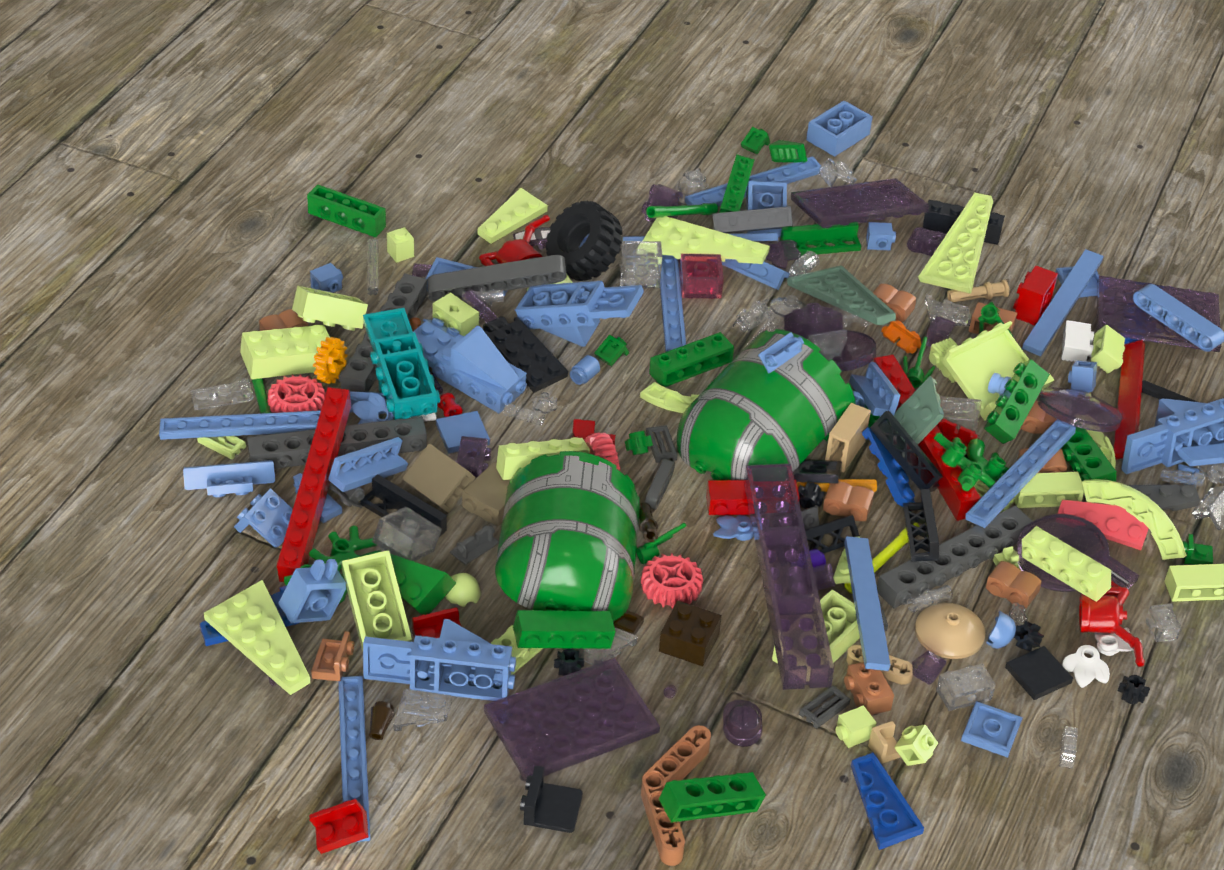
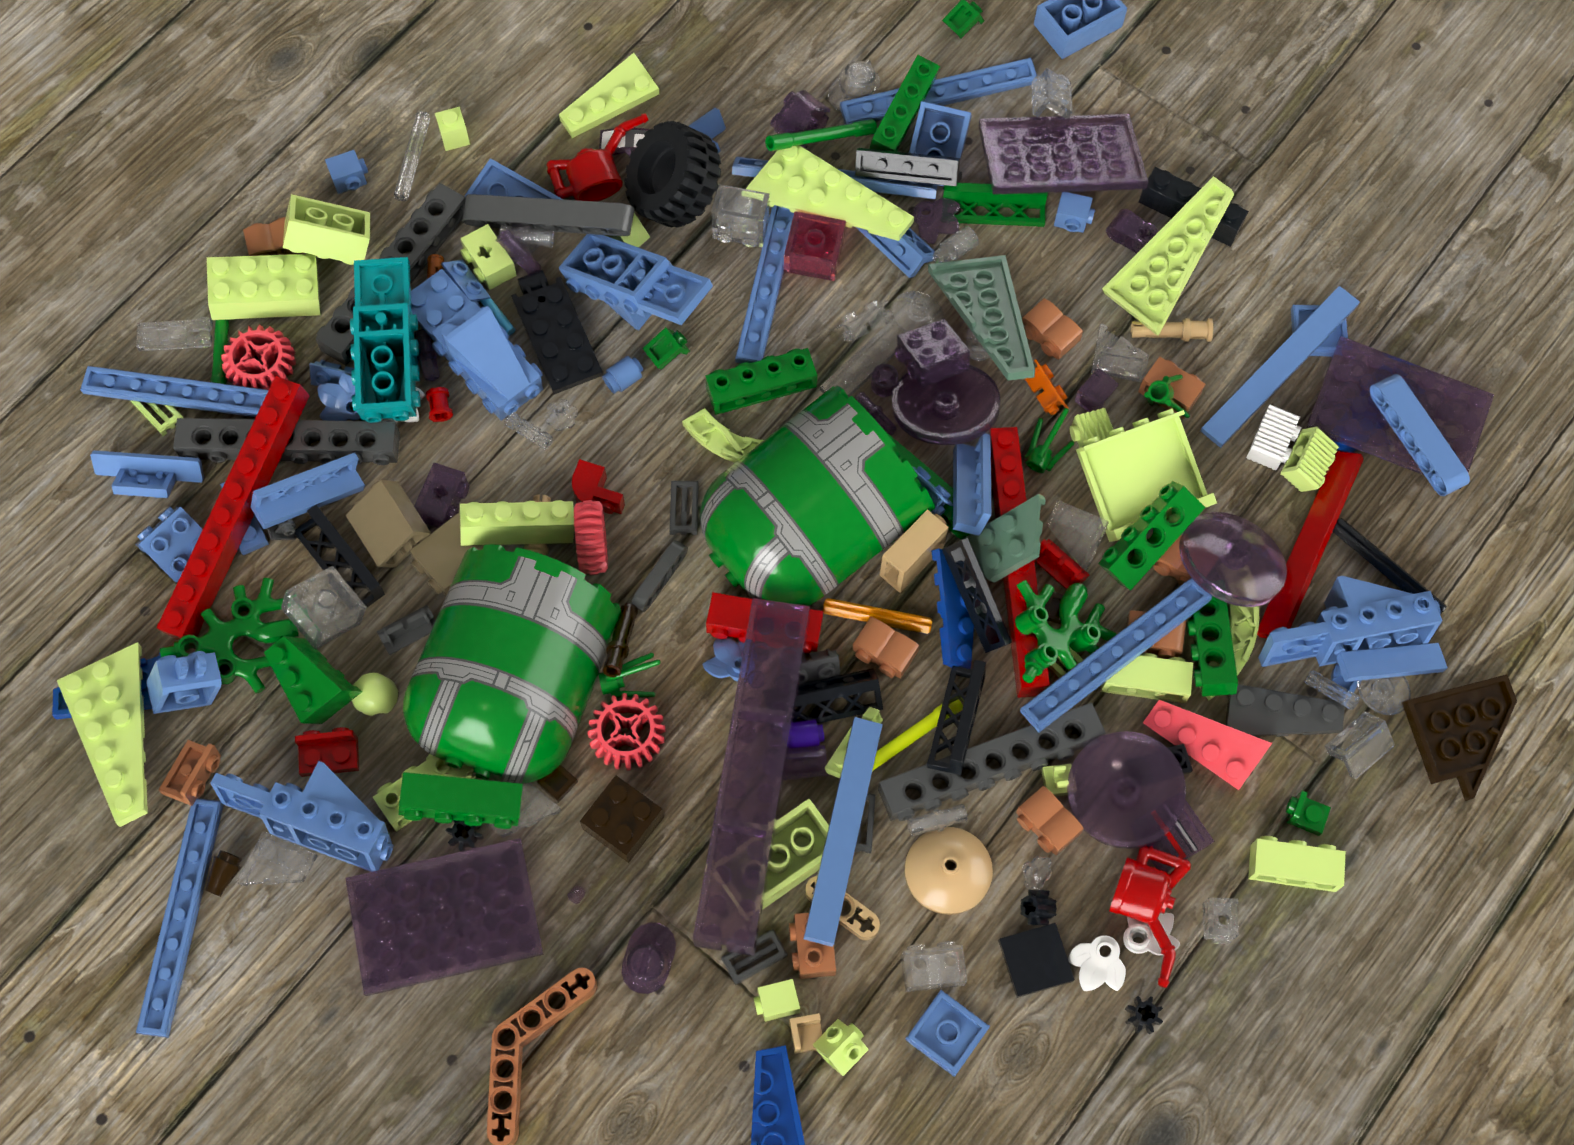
camera: 15 degrees right, 25 degrees up
green brick [307,184,386,238] -> none
red bracket [309,799,369,854] -> none
light orange gear [313,337,348,384] -> none
yellowish green brick [342,550,412,651] -> none
tile [412,263,432,278] -> none
medium blue tile [436,411,490,454] -> none
black bracket [520,766,583,833] -> none
green gear [625,431,653,456] -> none
green brick [659,772,766,822] -> none
medium blue hinge [758,332,804,373] -> none
green slope [769,140,807,162] -> none
black tile [794,460,842,483] -> none
black gear [798,482,825,509] -> none
clear wing [808,329,848,360] -> none
clear purple slope [912,650,946,685] -> none
medium blue hair [986,611,1016,649] -> none
light blue wheel [988,373,1011,396] -> none
red brick [1013,265,1058,326] -> none
yellowish green brick [1022,526,1111,602] -> none
clear beam [1059,726,1078,769] -> none
medium blue brick [1068,360,1097,394] -> none
yellowish green tile [1082,479,1187,560] -> none

